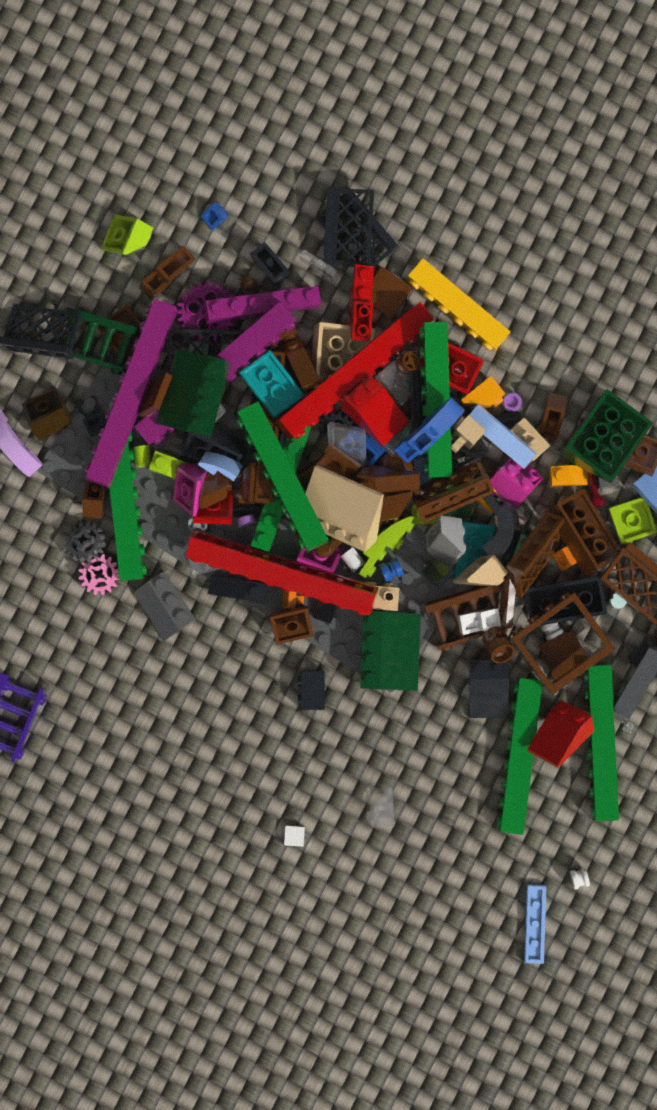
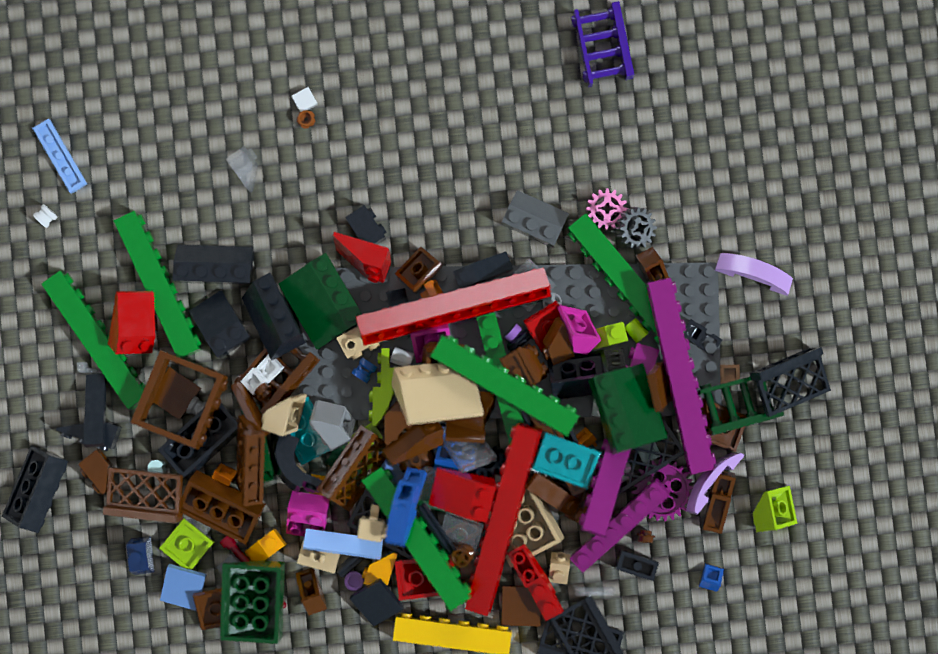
camera: 155 degrees right, 0 degrees up
dark brown slope [22,386,73,441] -> none
light blue slope [198,452,243,481] -> none
black slope [421,558,454,589] -> none
reddish brown wheel [482,627,515,663] -> none
none -> black slope [173,245,254,285]
none -> black slope [242,273,306,361]
none -> reddish brown plate [254,382,272,400]
none -> dark orange plate [297,110,315,129]
none -> red slope [333,232,391,283]
none -> black tile [349,578,404,627]
none -> tan bracket [548,552,570,584]
none -> orange tile [576,427,597,447]
none -> lavender slope [686,453,744,514]
none -> medium nougat tile [720,365,740,384]

